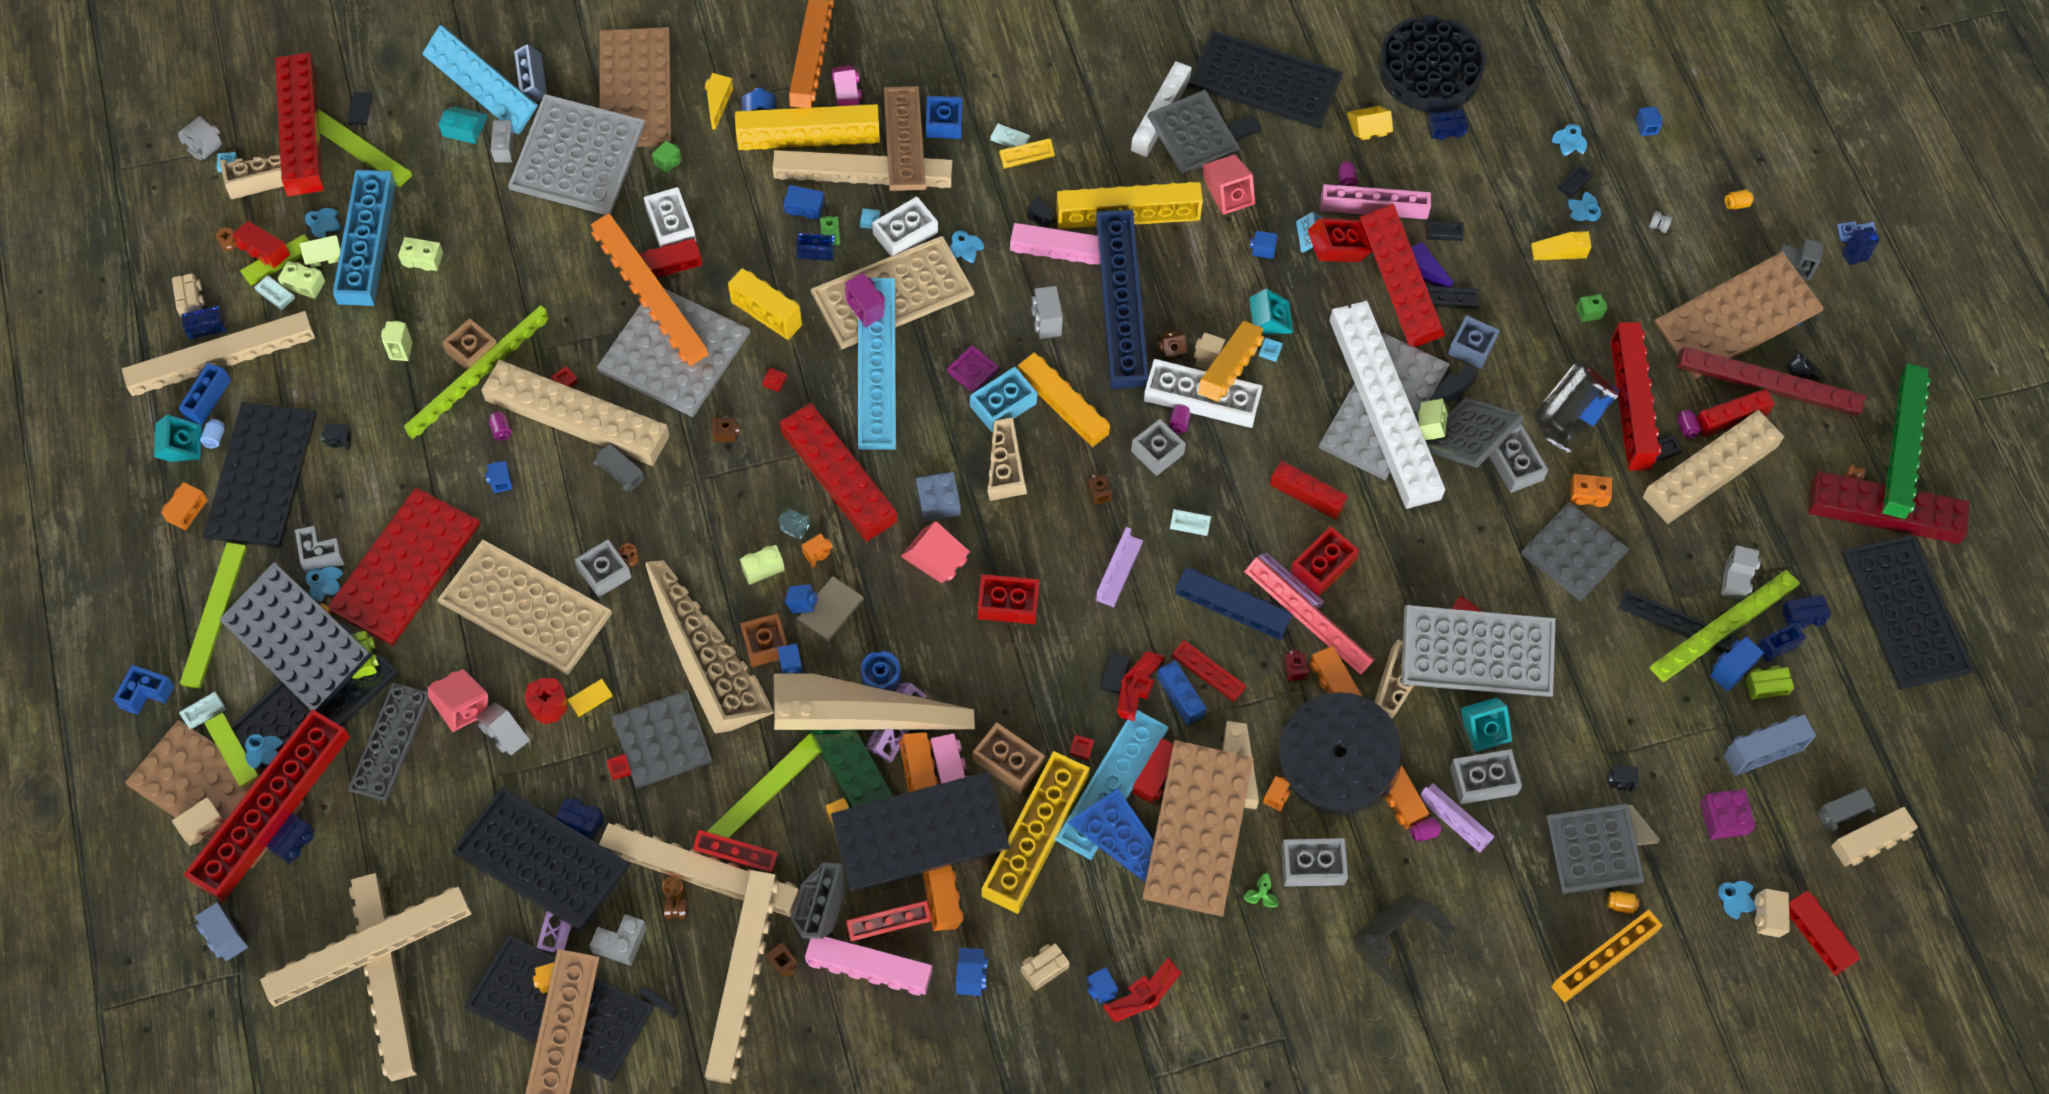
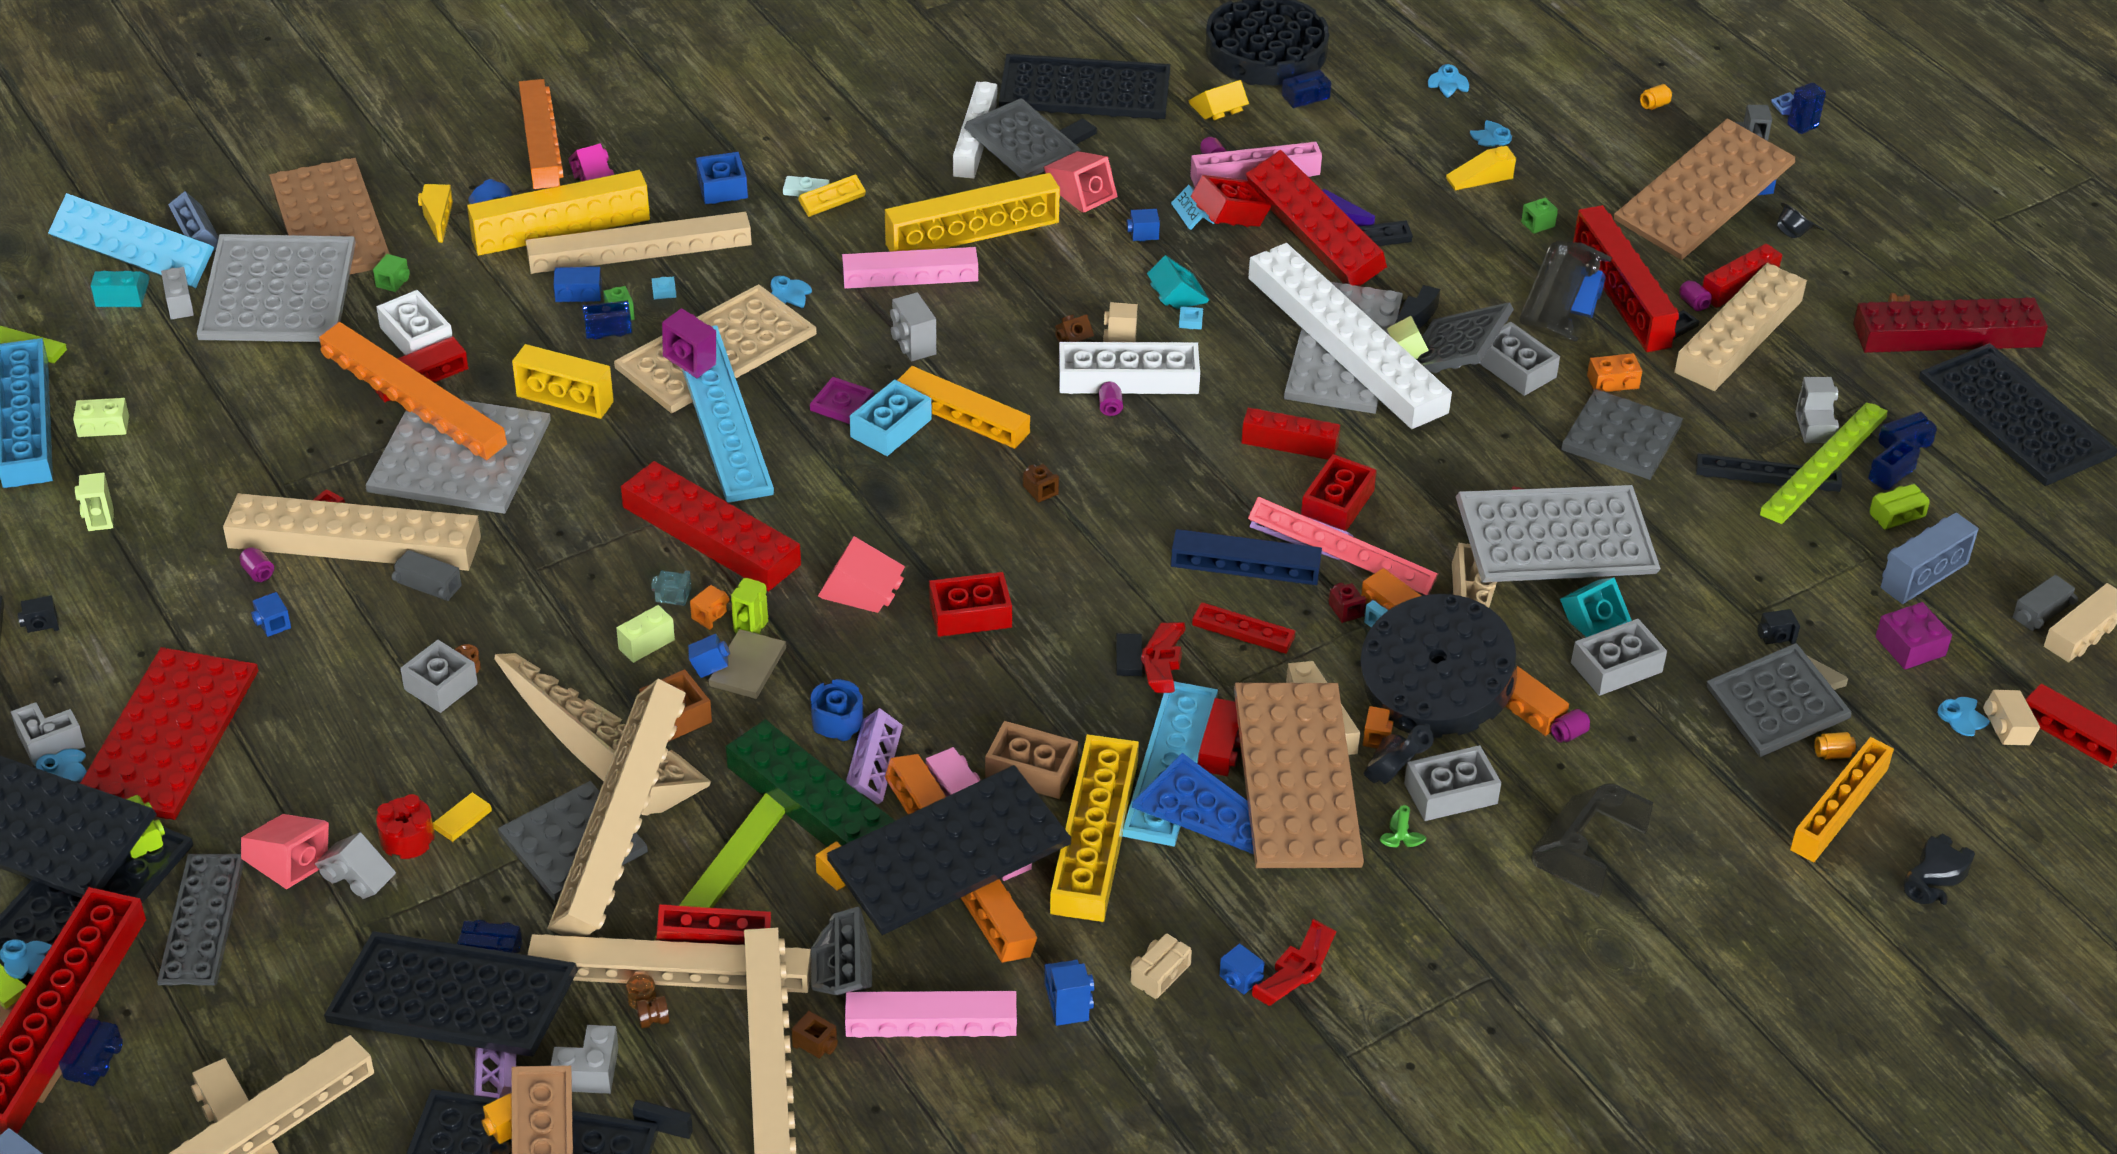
camera: 15 degrees left, 20 degrees down
lime plate [404,305,548,439] -> none
tan plate [438,540,612,675] -> none
medium nougat brick [443,319,497,370] -> none
red plate [606,754,631,781] -> none
reddish brown brick [712,416,740,442] -> none
red plate [762,368,787,392] -> none
tan wedge [774,674,975,730] -> none
blue brick [777,644,803,674] -> none
red brick [845,900,932,941] -> none
white brick [872,197,938,256] -> none
medium nougat plate [884,86,926,191] -> none
sand blue brick [916,472,961,522] -> none
tan wedge [987,417,1027,501] -> none
black brick [1027,196,1056,228] -> none
red plate [1069,735,1094,761] -> none
dark blue brick [1096,210,1148,389] -> none
lavender fence [1096,527,1143,607] -> none
light grey brick [1131,419,1186,476] -> none
blue brick [1157,661,1206,726] -> none
light aqua plate [1170,509,1211,536] -> none
light orange brick [1198,320,1264,402] -> none
lavender fence [1420,783,1494,852] -> none
black tile [1426,221,1464,241] -> none
sand blue brick [1448,315,1500,369] -> none
black tile [1557,164,1593,198] -> none
blue brick [1635,107,1662,136] -> none
light grey wheel [1649,211,1673,233] -> none
dark red brick [1675,347,1866,416] -> none
blue brick [1710,637,1764,692] -> none
green brick [1882,363,1931,519] -> none
none -> tan brick [547,679,686,937]
none -> lime brick [731,578,768,634]
none -> medium azure plate [1364,600,1388,627]
none -> black hips [1364,723,1434,784]
none -> black hips [1904,833,1975,905]

